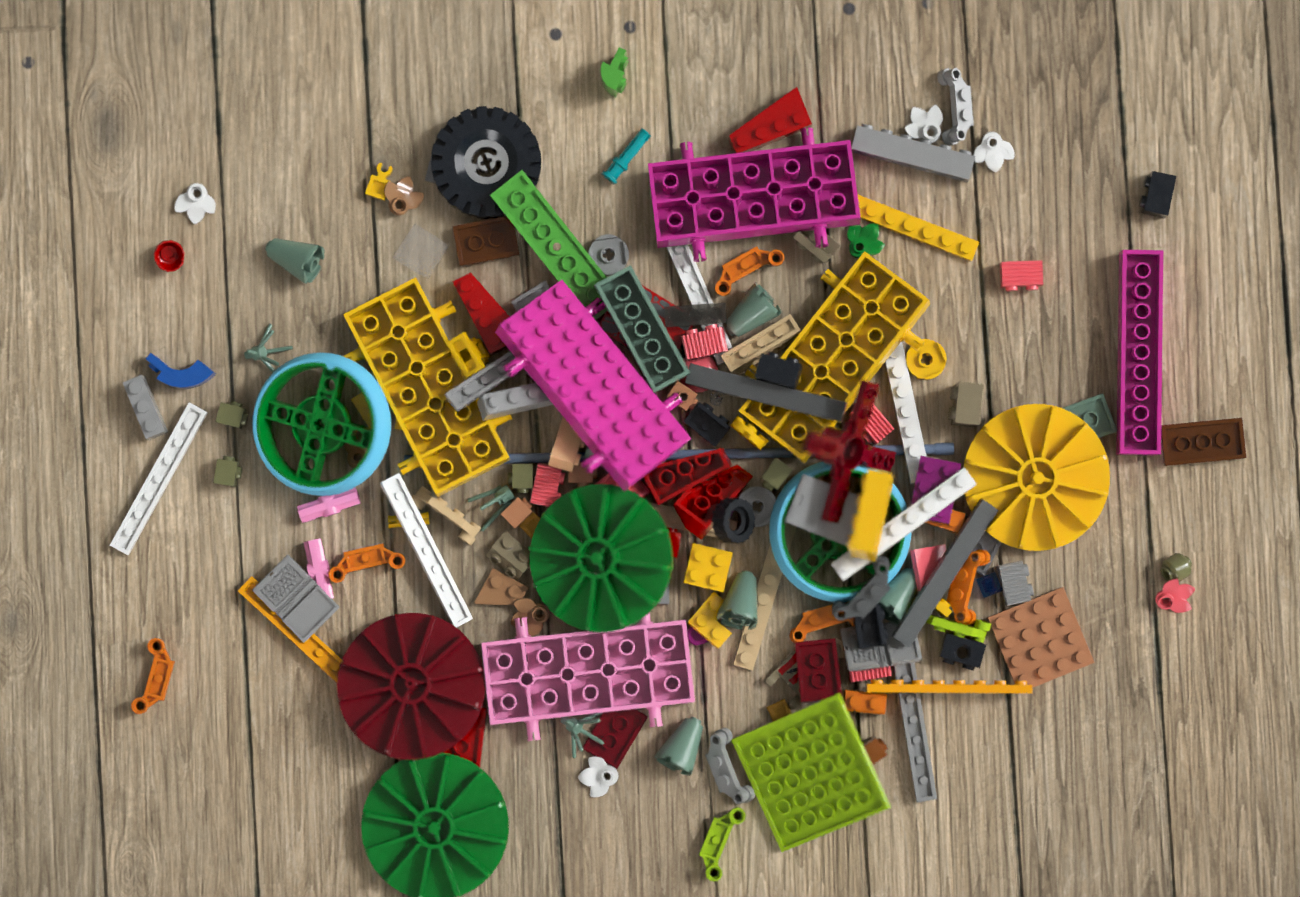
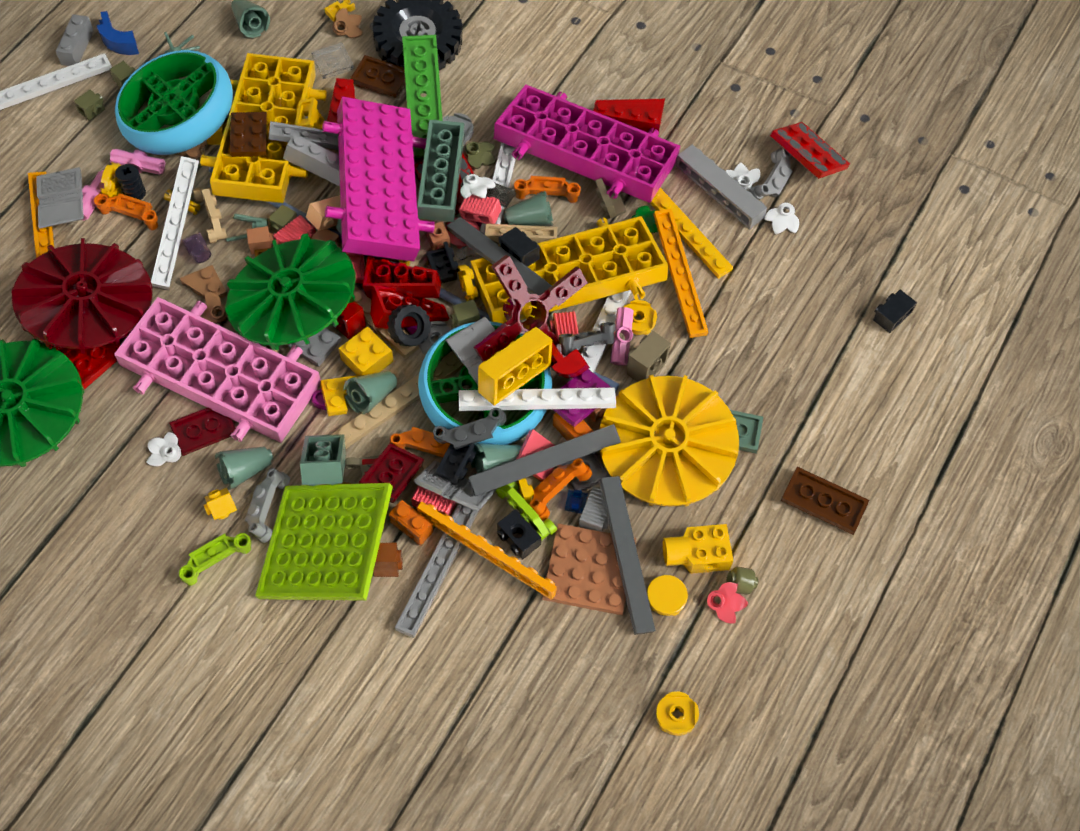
camera: 30 degrees right, 25 degrees down
dark tan bracket [486,531,530,581] -> none
sand green plant [560,712,604,758] -> none
bright green brick [601,47,628,97] -> none
teal pin [601,128,651,185] -> none
coral brick [1000,260,1043,291] -> none
dark pink brick [1116,250,1164,456] -> none
none -> yellow plate [101,162,121,198]
none -> black piece [115,164,146,200]
none -> clear purple piece [182,232,212,263]
none -> yellow brick [203,487,237,520]
none -> reddish brown plate [230,112,267,157]
none -> sand green brick [300,434,346,486]
none -> white plate [460,174,495,199]
none -> olive plate [465,141,496,169]
none -> red brick [551,343,590,378]
none -> dark grey plate [559,322,616,356]
none -> dark grey tile [599,476,656,635]
none -> bright pink piece [610,307,634,366]
none -> yellow tile [647,575,688,616]
none -> light orange plate [654,209,708,338]
none -> yellow plate [656,691,699,736]
none -> yellow brick [662,524,733,574]
none -> red plate [770,122,850,179]

